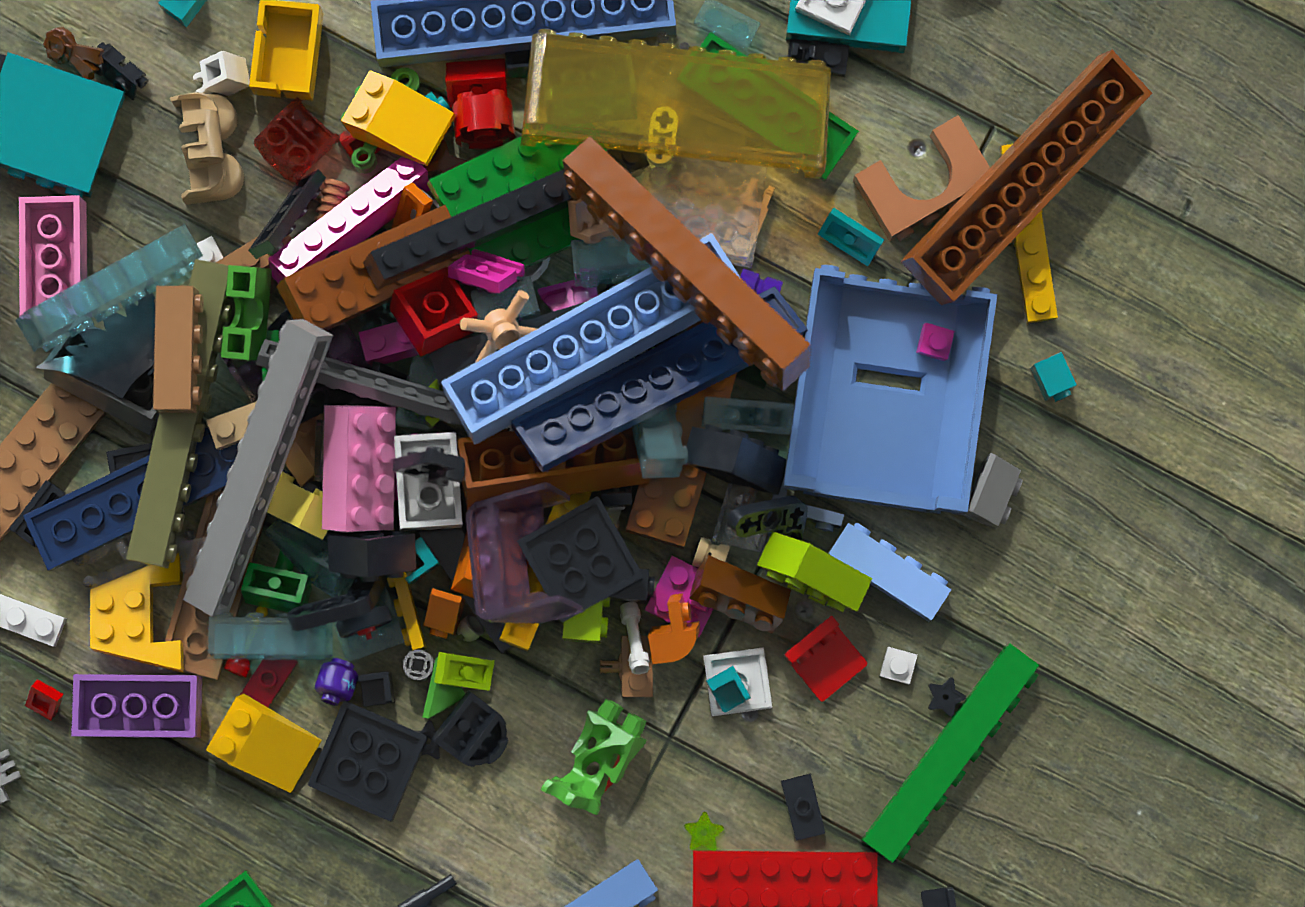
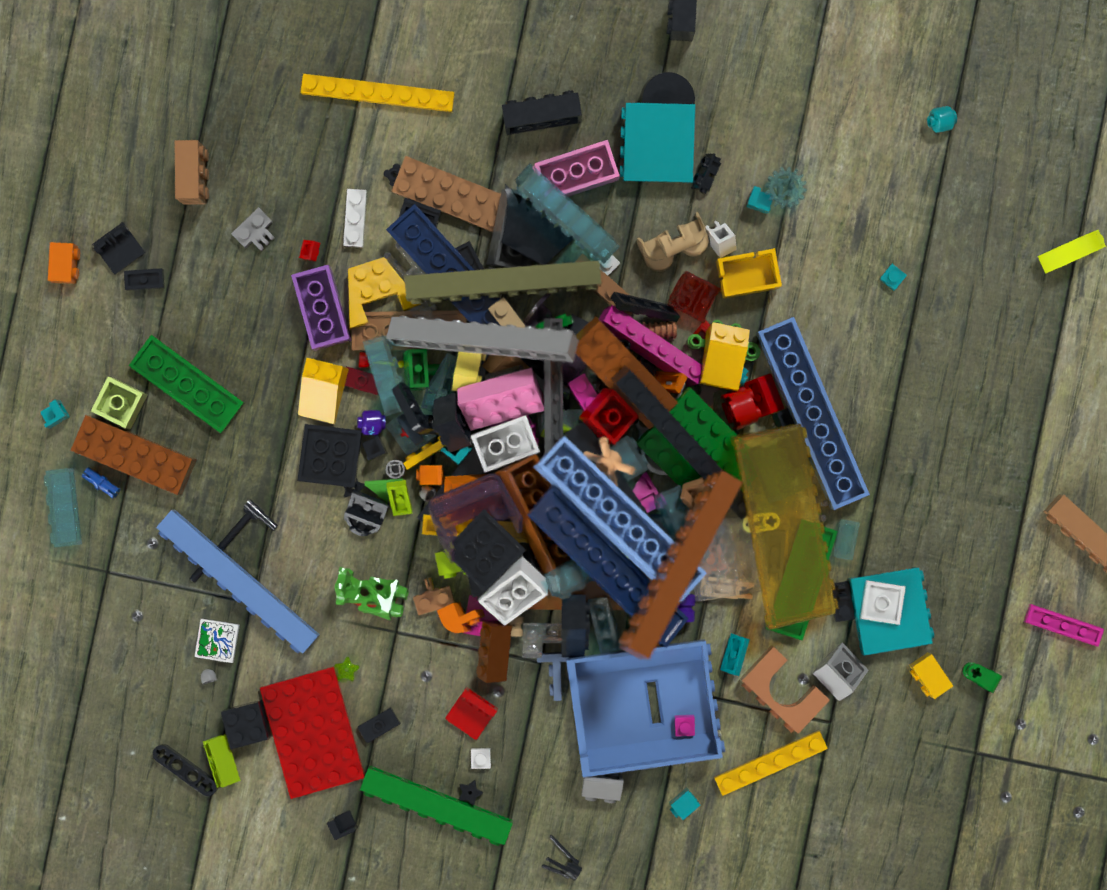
camera: 75 degrees right, 5 degrees up
reddish brown piece [43,26,104,80] -> none
medium nougat brick [153,286,204,413] -> none
bright green arch [221,265,272,360] -> none
black plate [393,447,465,486] -> none
dark pink plate [448,249,525,293] -> none
white bar [620,602,650,675] -> none
white tile [703,647,772,716] -> none
teal panel [706,666,751,713] -> none
black beam [727,496,808,541] -> none
lime brick [757,532,873,612] -> none
light blue brick [828,523,951,622] -> none
dark orange brick [900,49,1152,305] -> none
none -> white slope [478,557,549,626]
none -> black plant [542,835,582,881]
none -> light grey slope [813,642,869,701]

